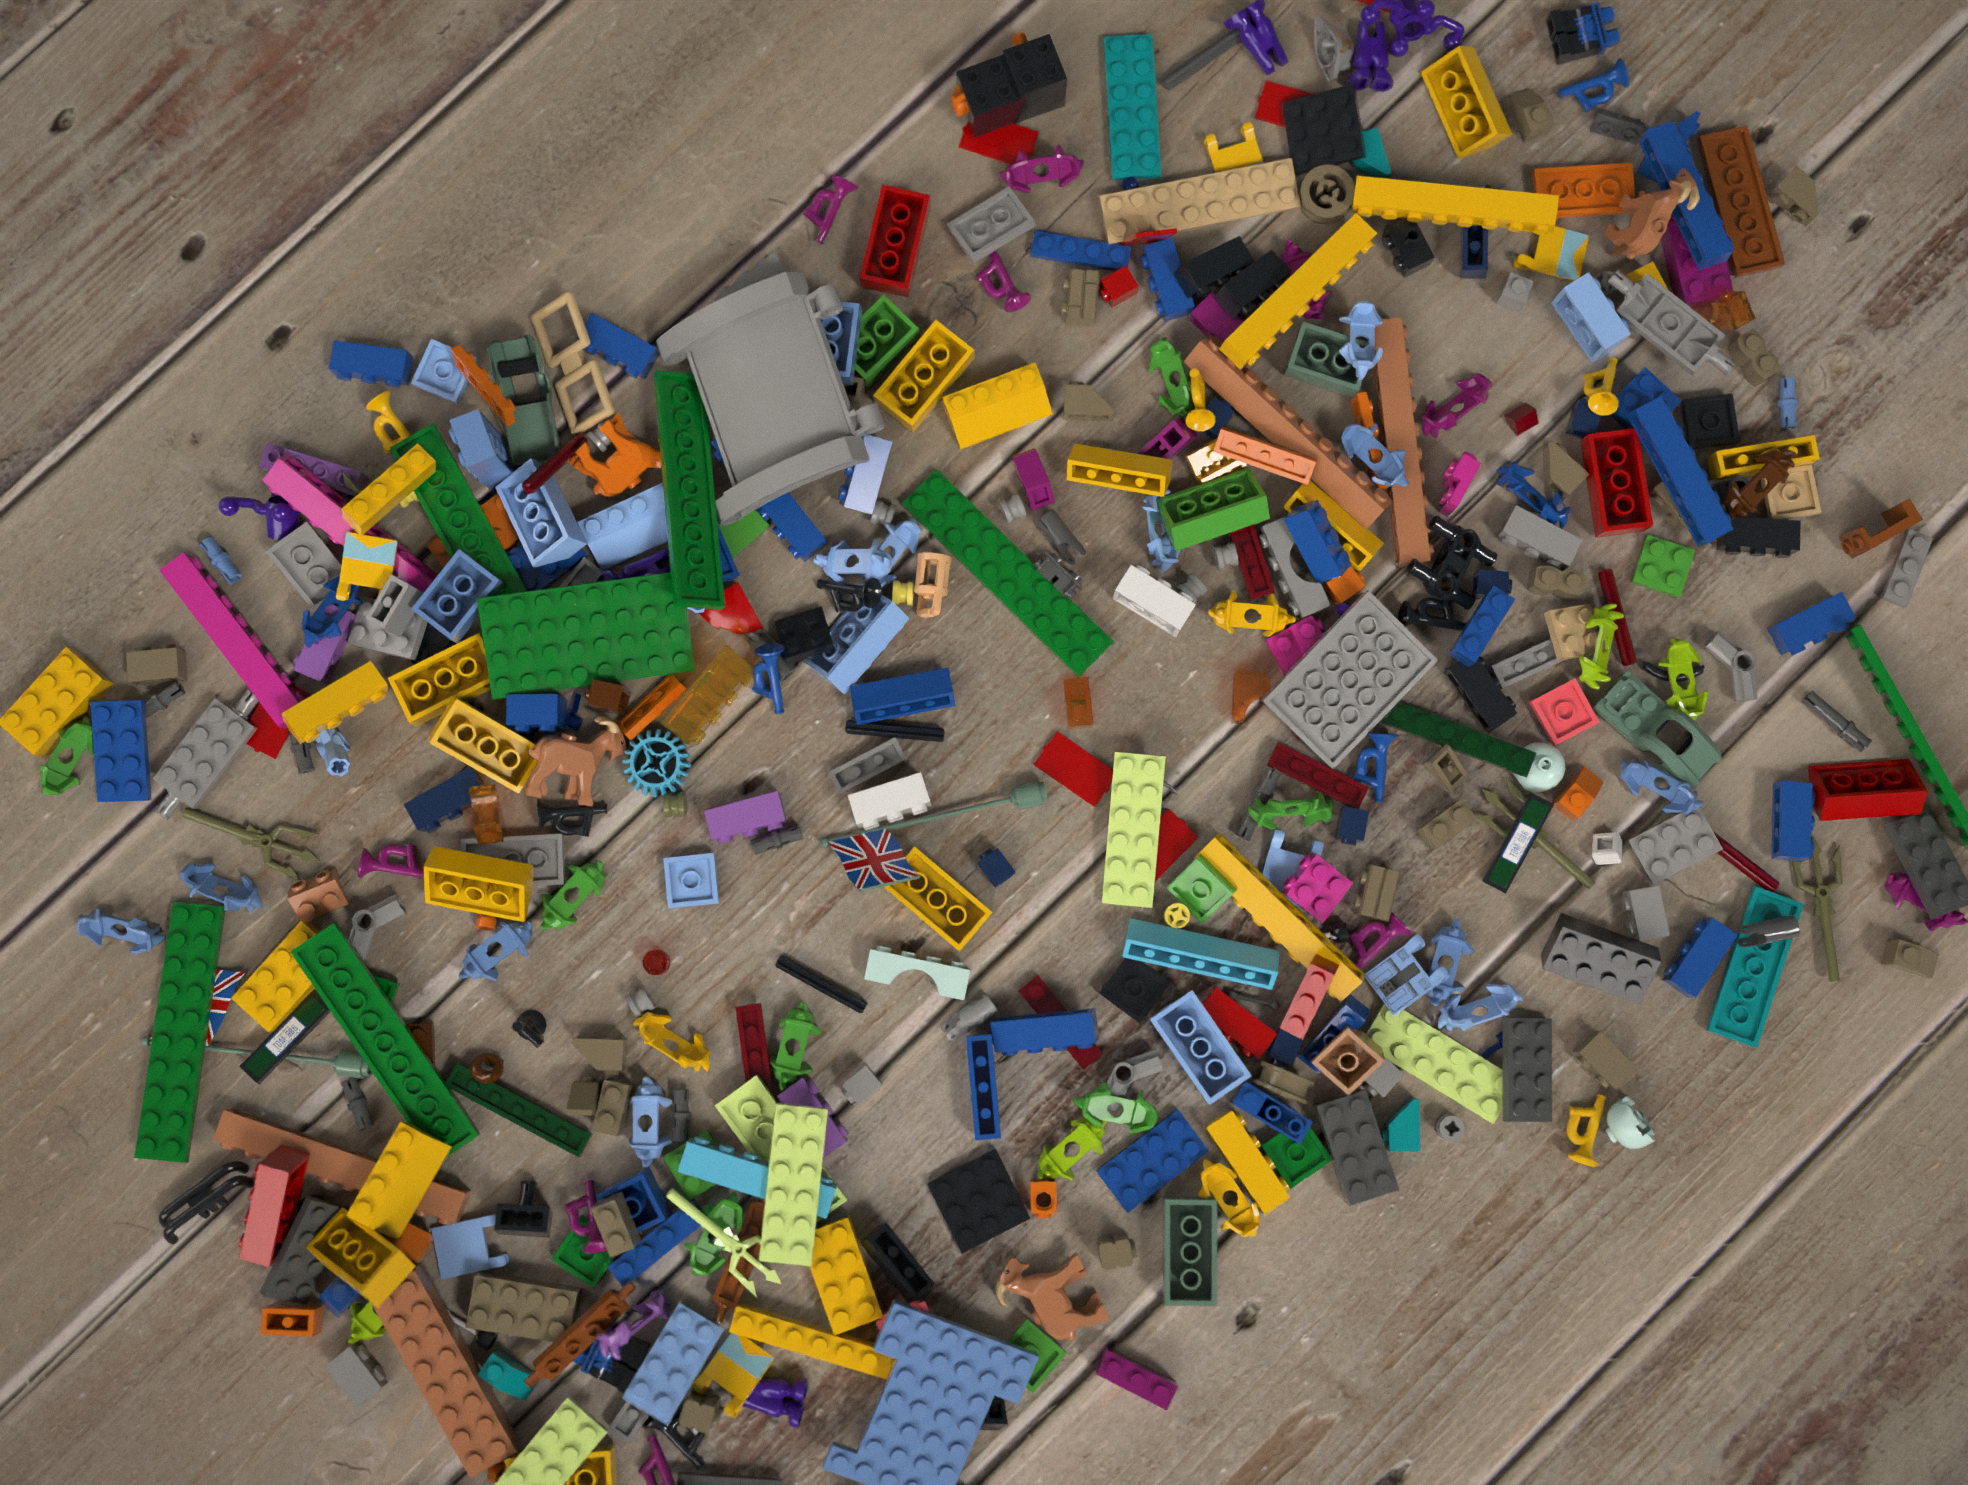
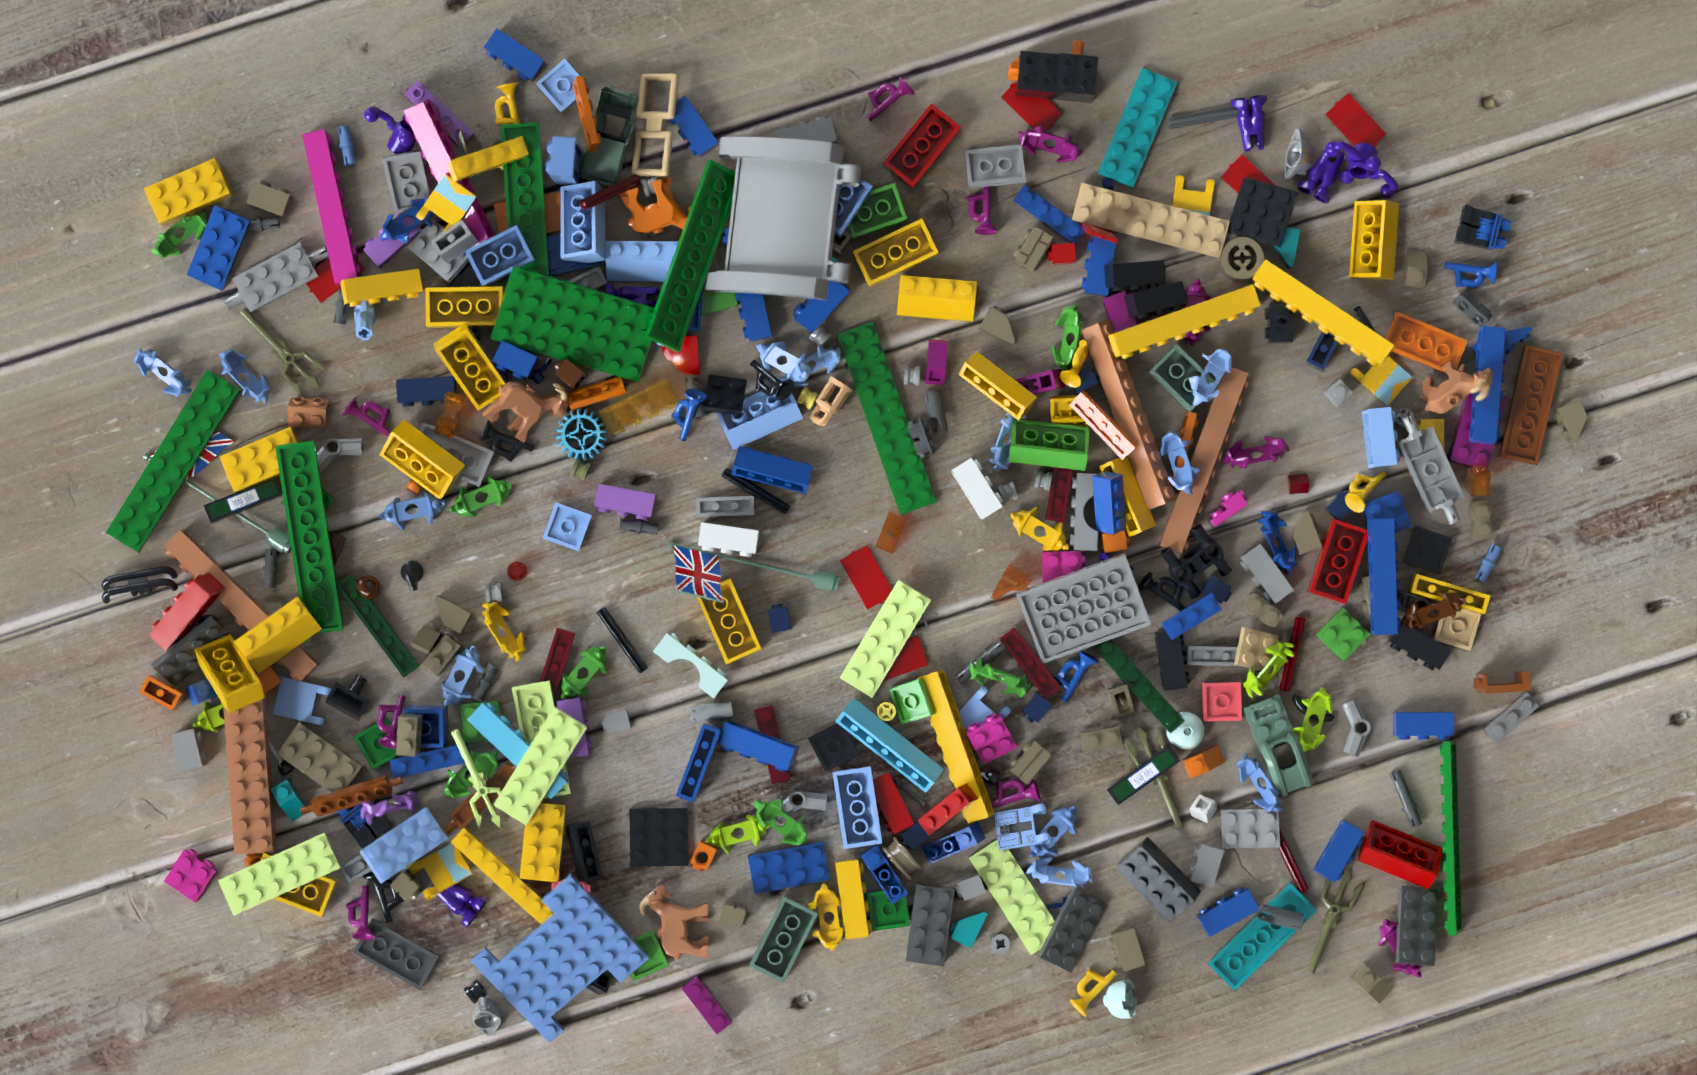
camera: 20 degrees right, 5 degrees up
medium nougat slope [1311,1026,1385,1095] -> none

